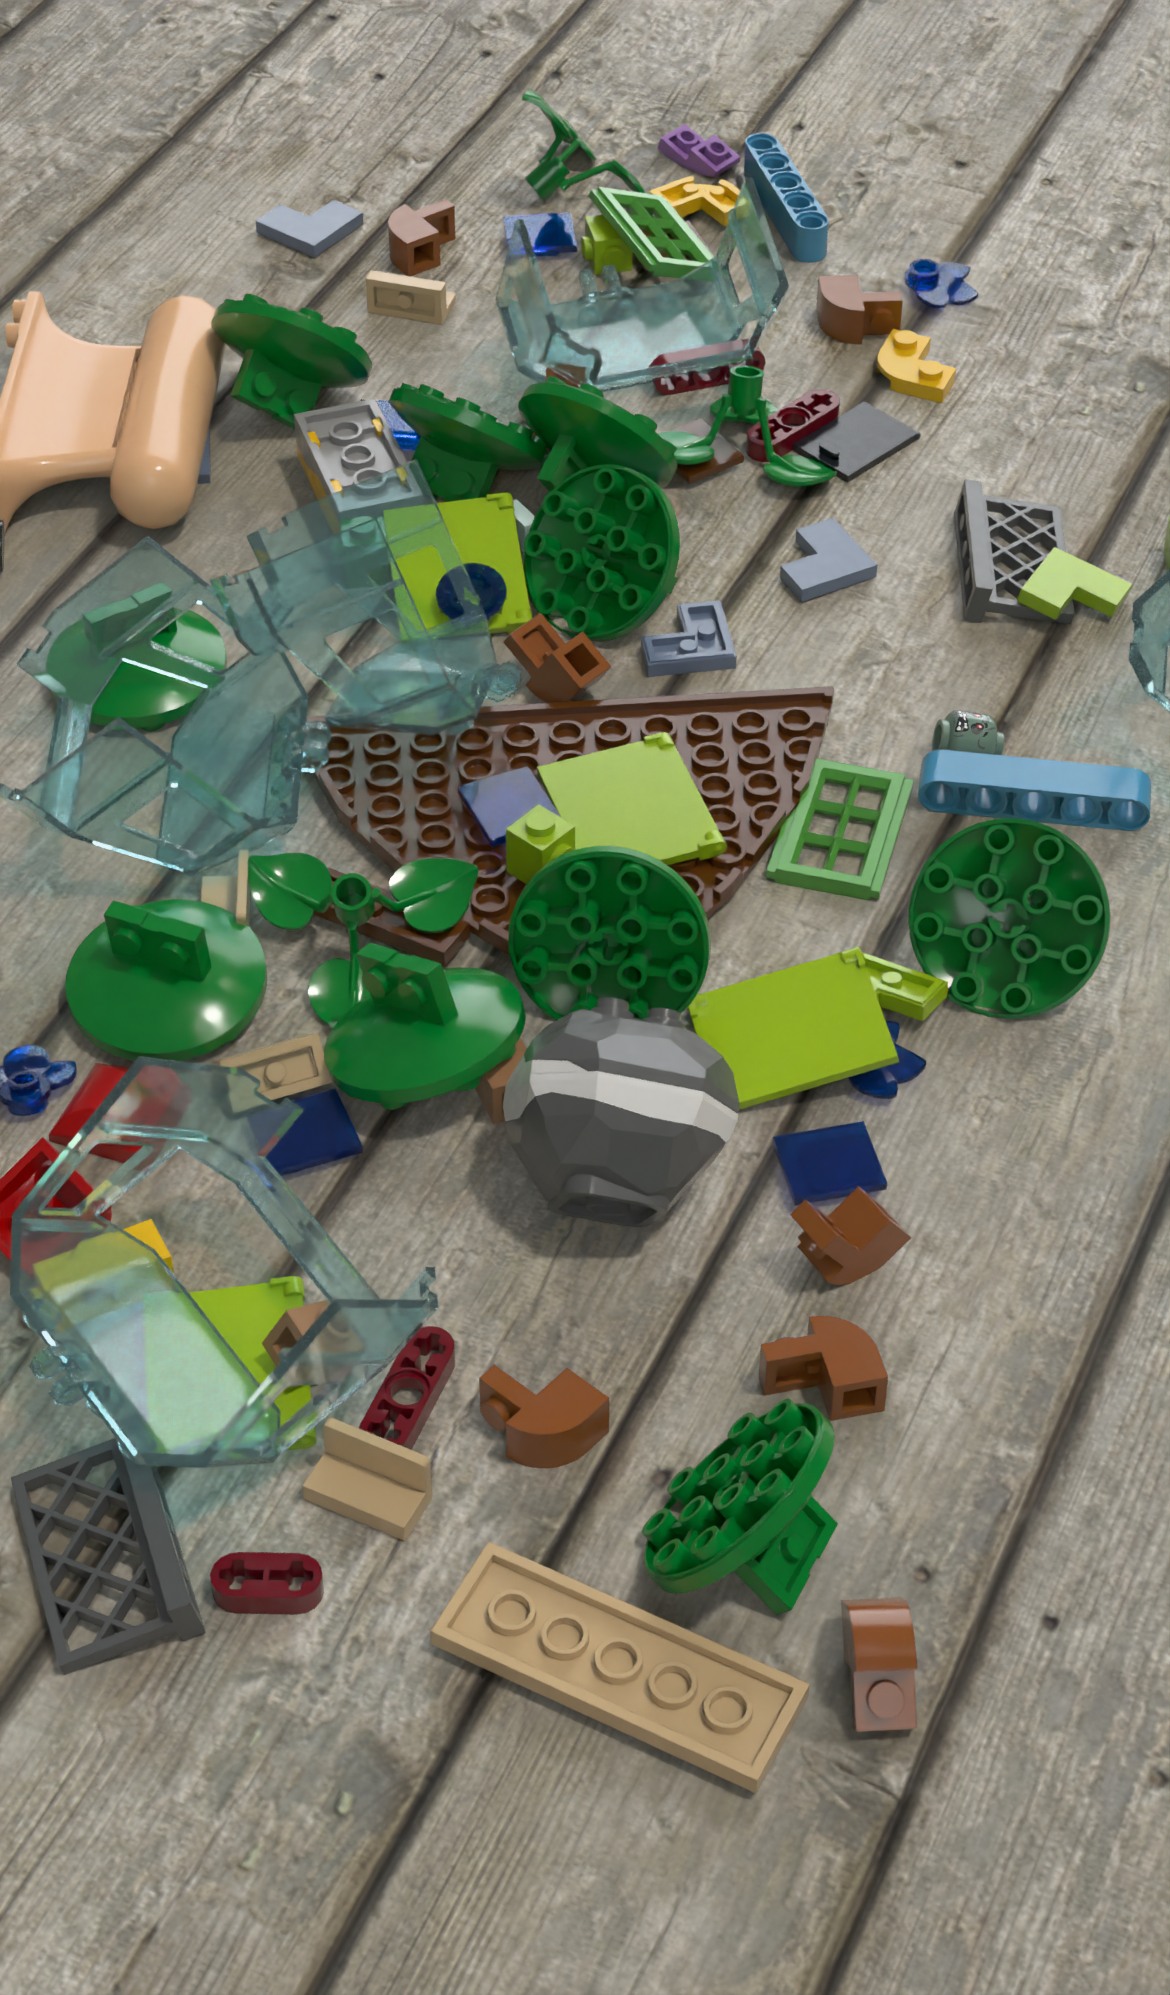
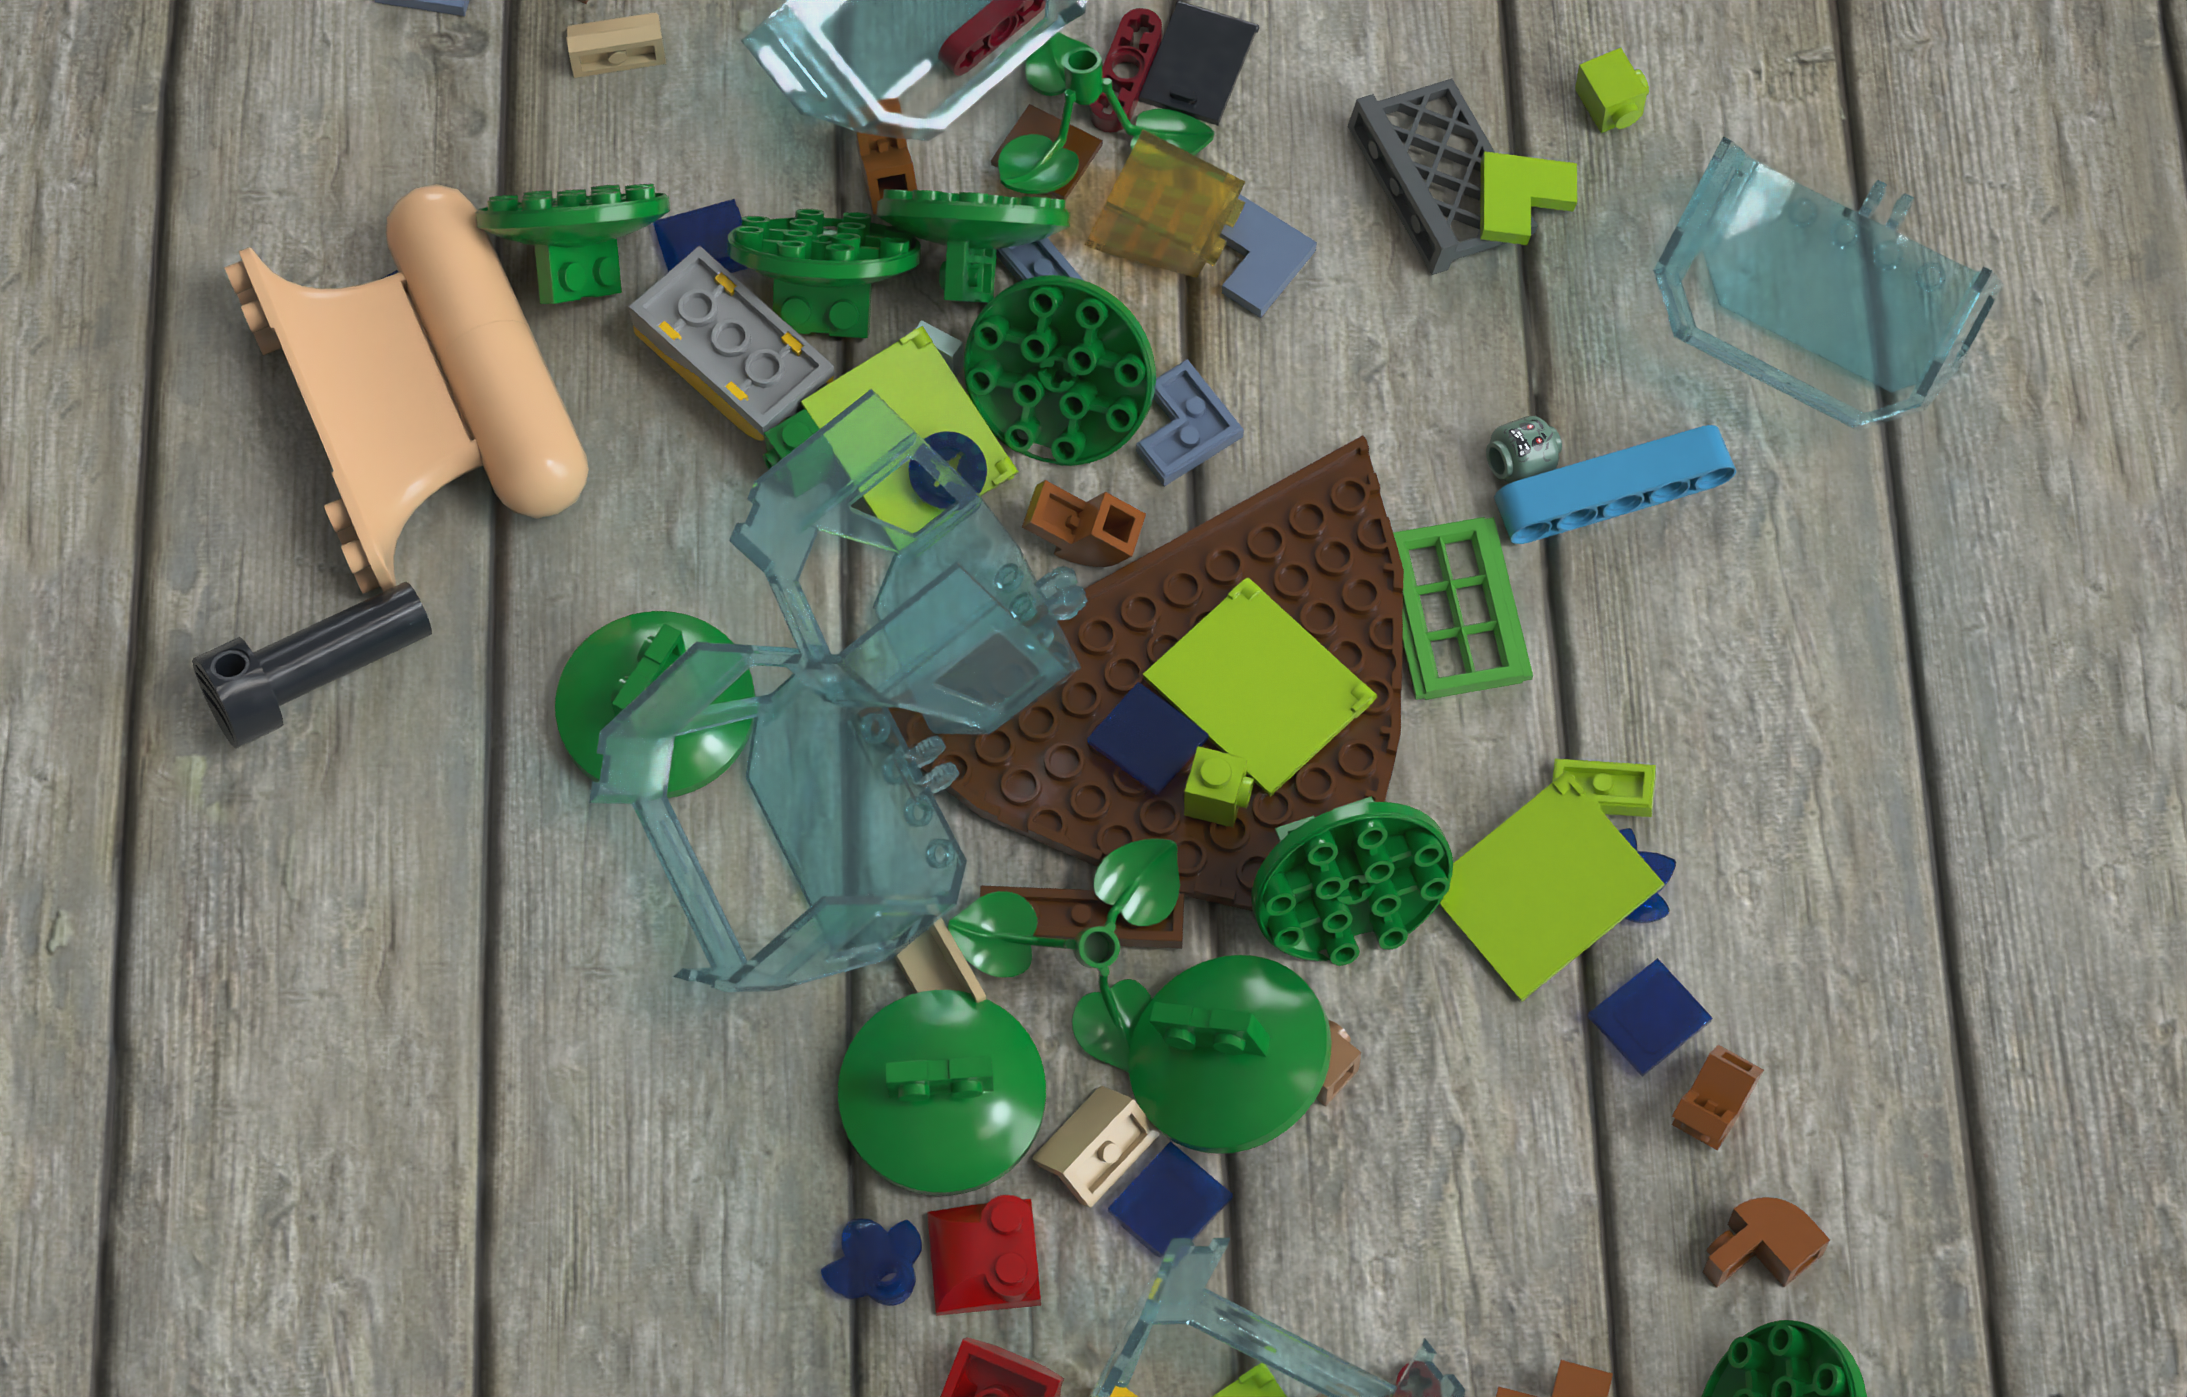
camera: 25 degrees left, 20 degrees up
dark grey rock [503,998,739,1227] -> none
green bracket [908,818,1111,1019] -> none
none -> clear yellow slope [1084,129,1246,278]

